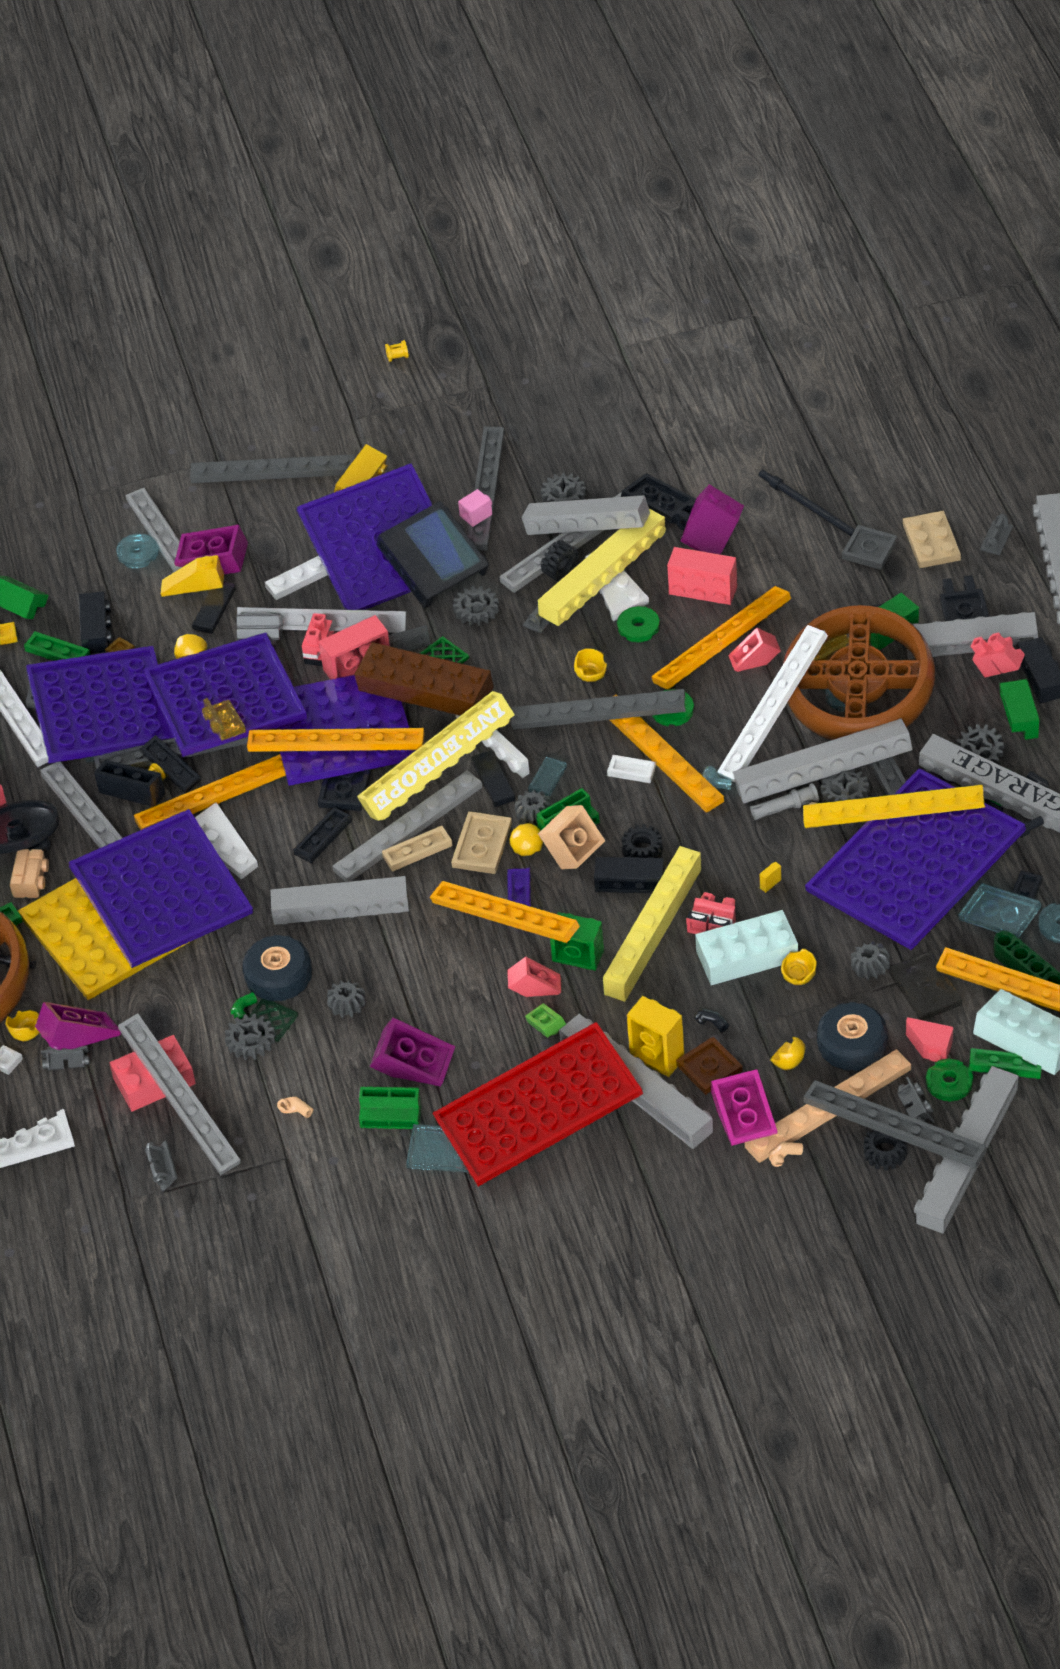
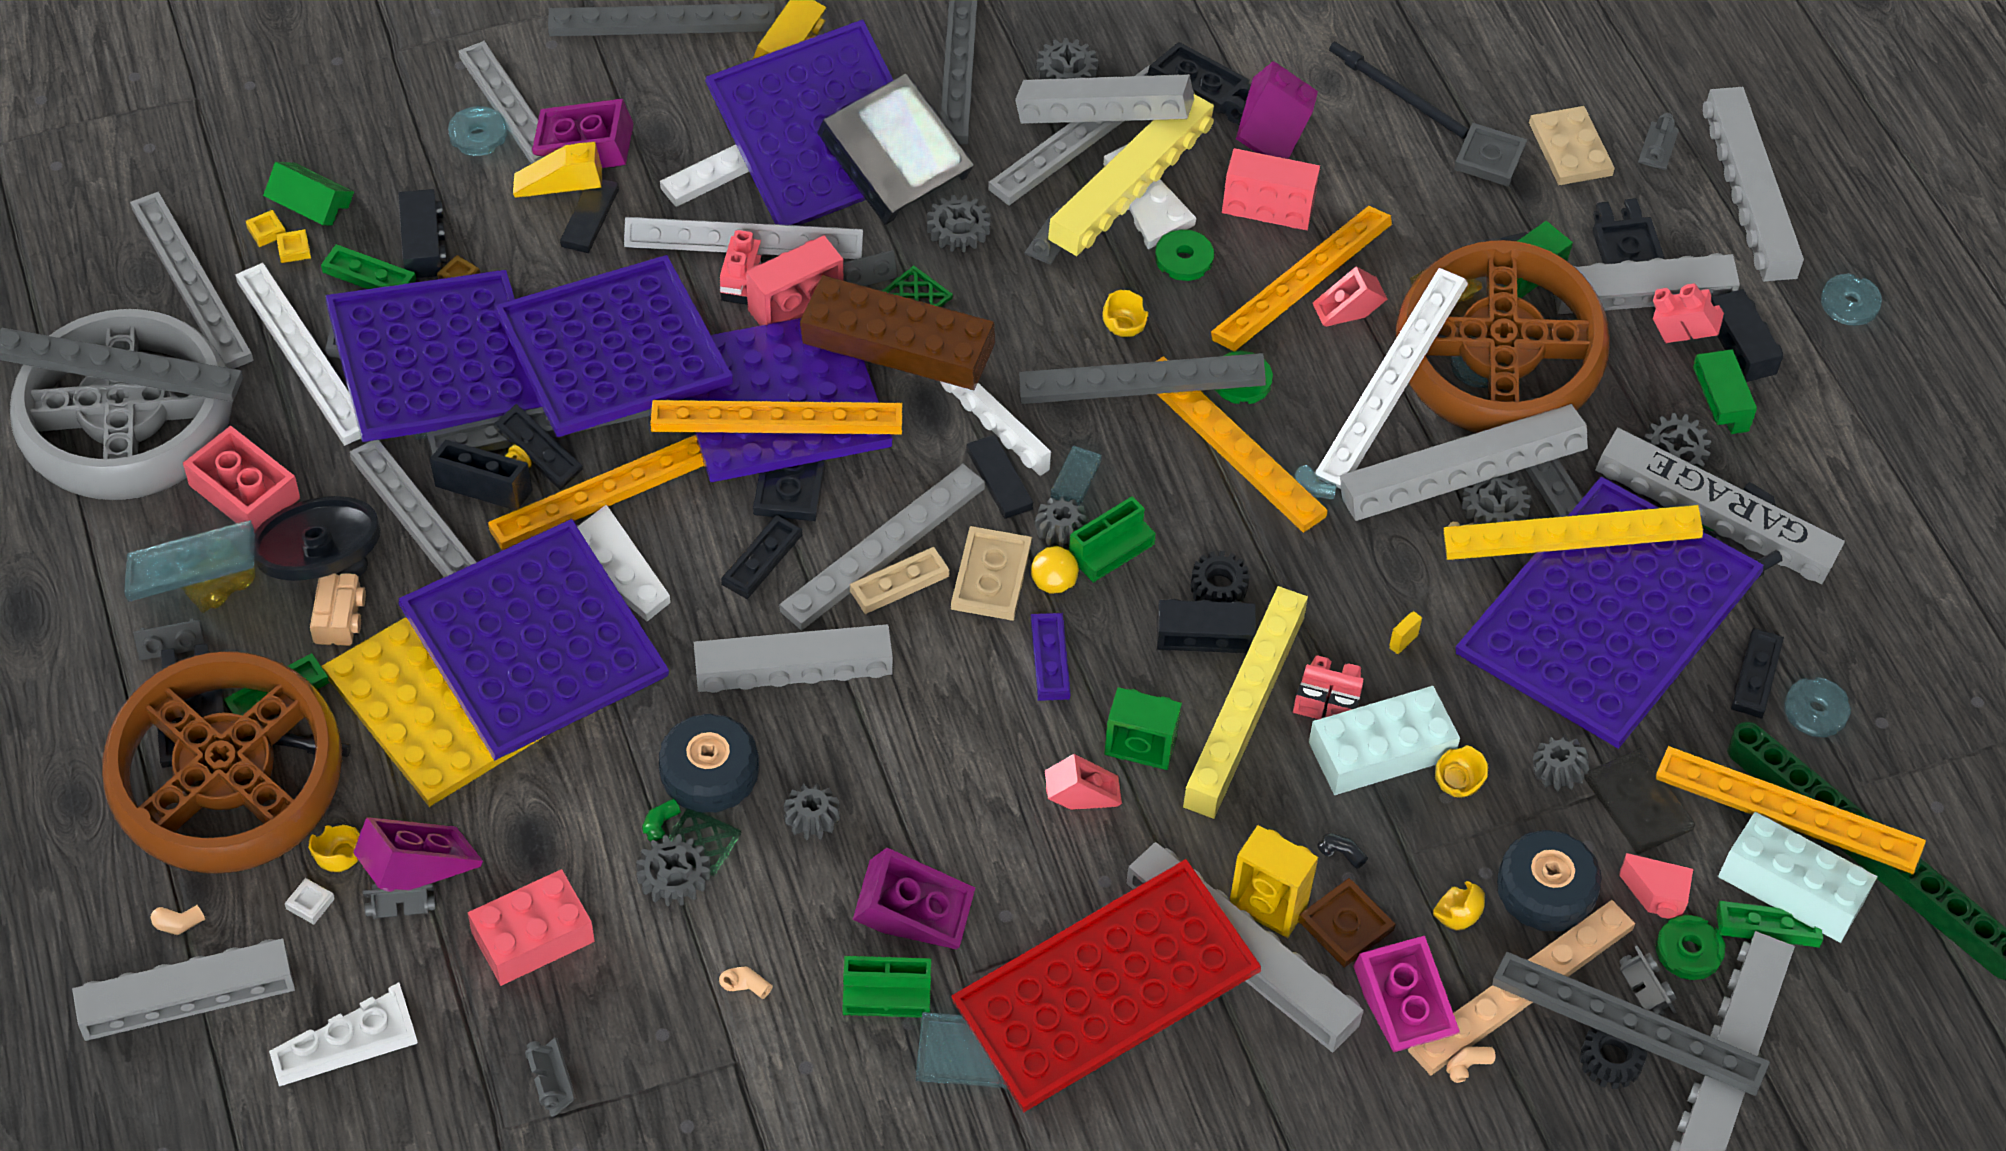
camera: 10 degrees left, 5 degrees up
light grey plate [118,1013,241,1176] -> none
yellow hair [174,634,207,659] -> none
clear yellow bracket [202,698,246,741] -> none
brick [237,614,283,645] -> none
light yellow brick [357,691,514,821] -> none
light orange plate [430,881,580,943] -> none
bright pink brick [458,489,492,527] -> none
bright green plate [525,1003,566,1038] -> none
light nougat brick [538,805,605,869] -> none
black tyre [541,540,579,582] -> none
white tile [607,755,656,783] -> none
light grey pin [750,783,819,820] -> none
clear light blue tile [958,883,1041,938] -> none

